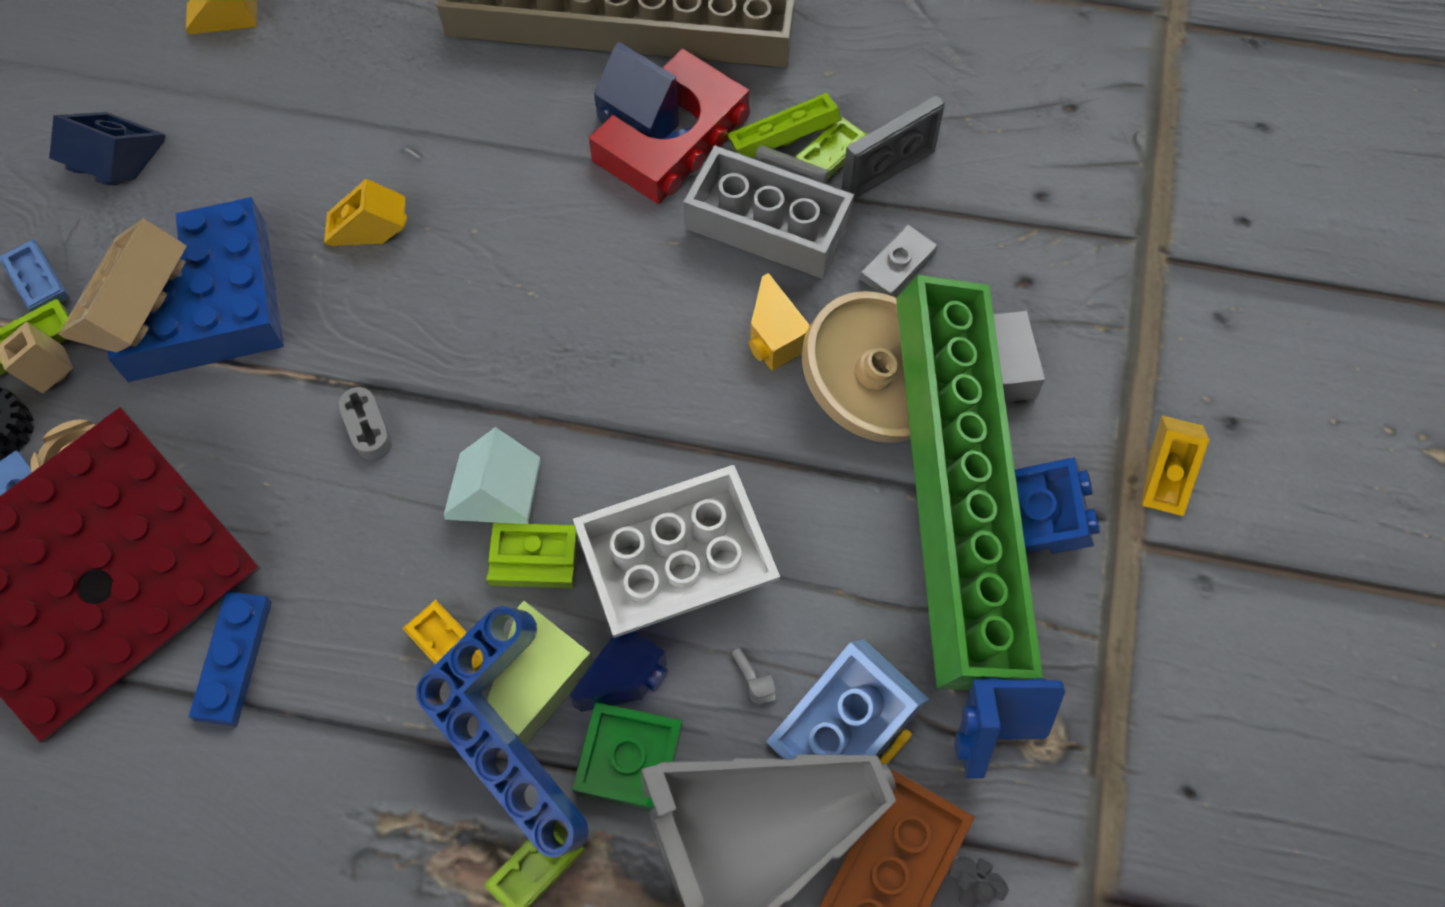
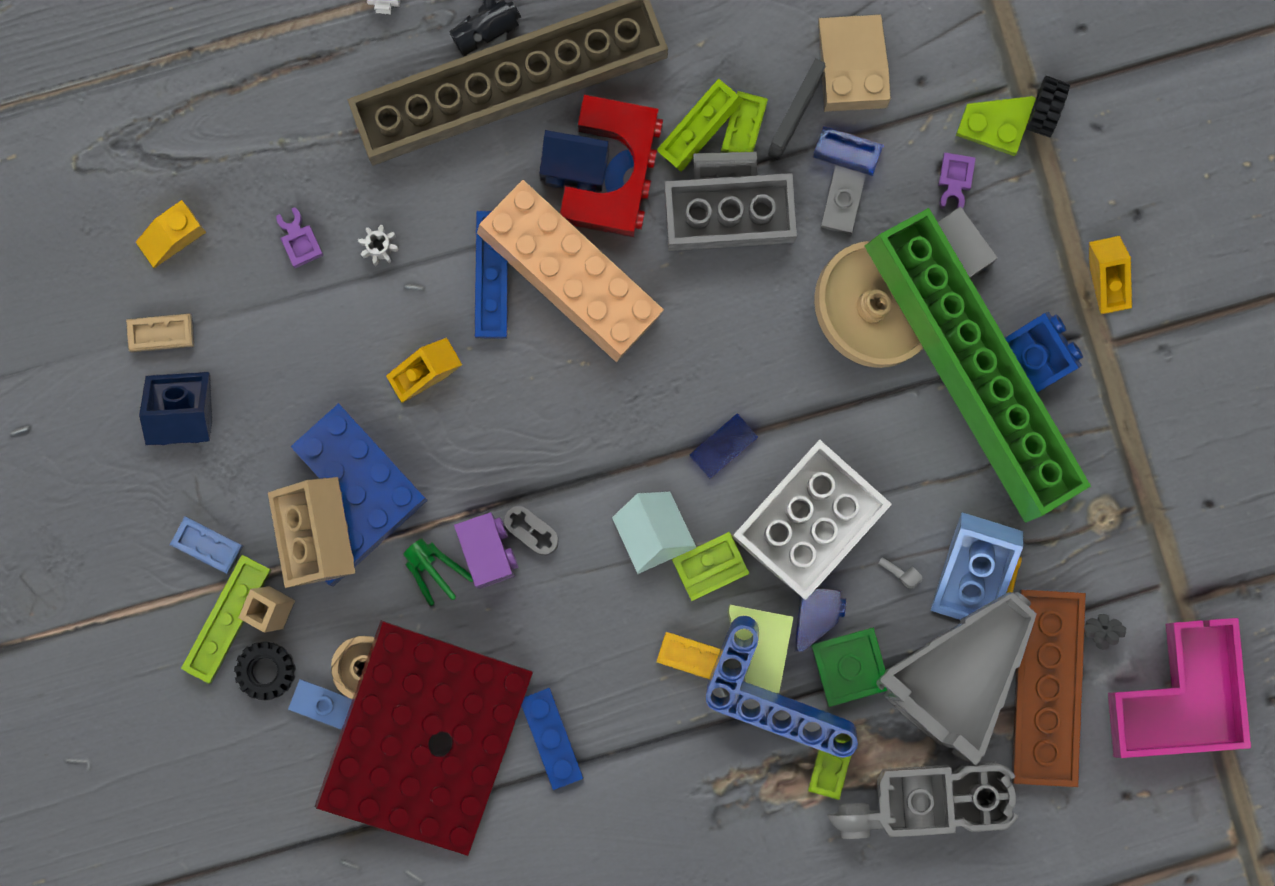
camera: 30 degrees left, 20 degrees up
yellow slope [749,273,810,371] -> none
blue bracket [955,678,1065,778] -> none
none -> tan plate [126,314,194,352]
none -> medium lavender plate [276,208,324,268]
none -> white gear [358,224,399,266]
none -> green plant [403,538,473,606]
none -> medium lavender brick [454,512,518,589]
none -> blue plate [475,211,508,339]
none -> light nougat brick [477,180,664,362]
none -> clear blue plate [689,413,758,479]
none -> clear blue plate [813,126,883,176]
none -> tan slope [818,15,891,112]
none -> medium lavender plate [938,152,976,209]
none -> lime wing [955,96,1036,156]
none -> black tyre [1026,75,1070,138]

